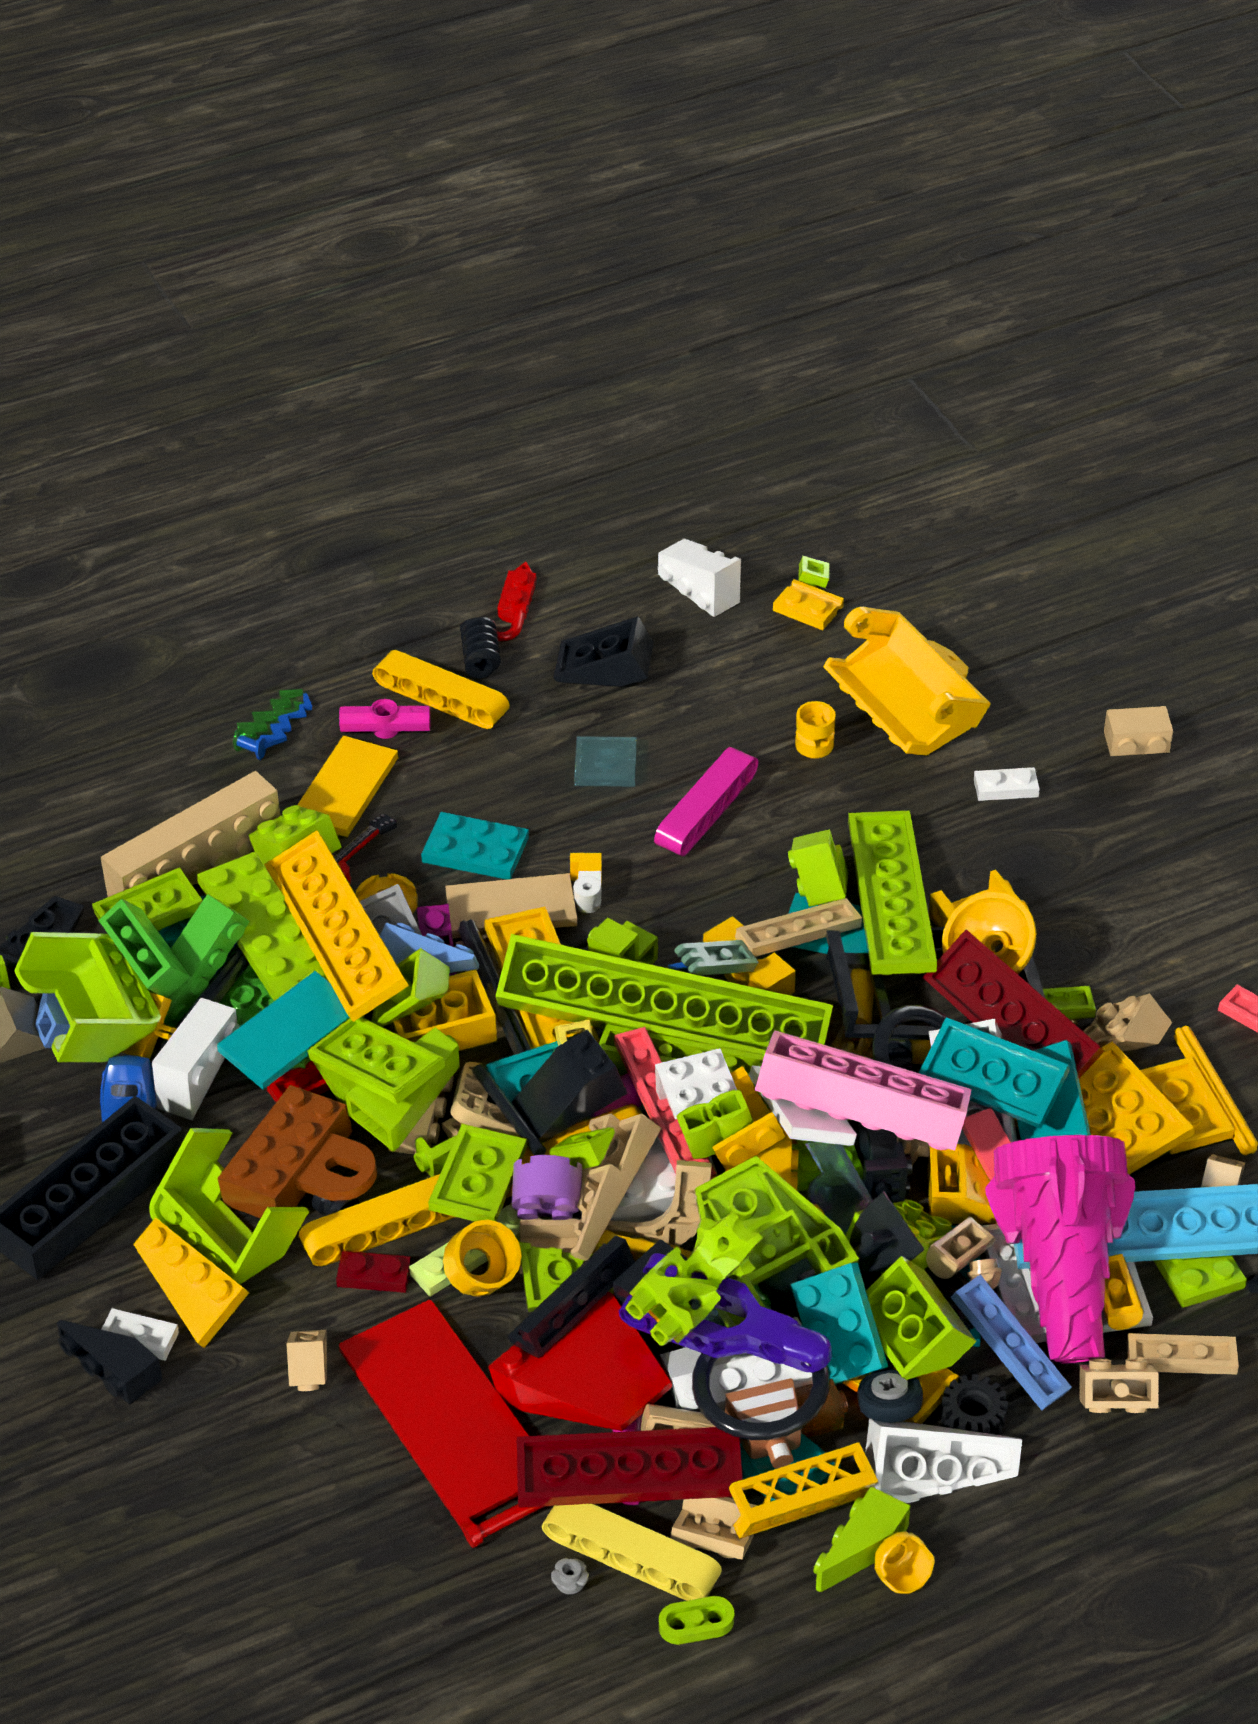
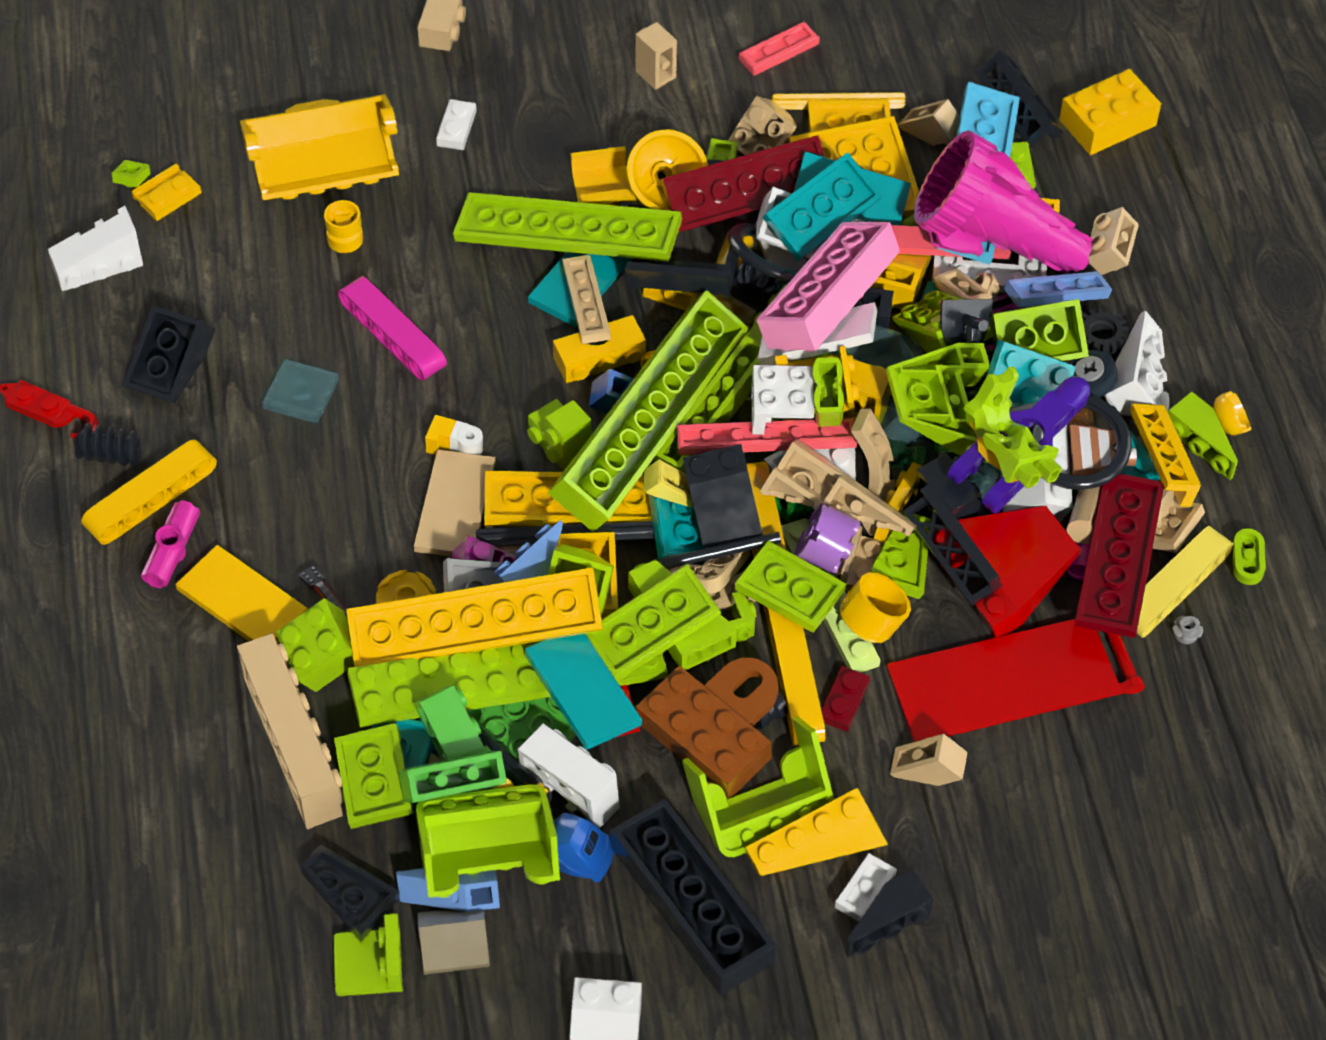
camera: 75 degrees left, 10 degrees up
piece [233,689,312,760] -> none
teal plate [421,812,529,880] -> none
lime slope [549,1127,615,1169] -> none
sand green hinge [674,940,759,975] -> none
lime brick [788,829,848,907] -> none
tan plate [1127,1333,1239,1375] -> none
none -> tan brick [636,22,677,90]

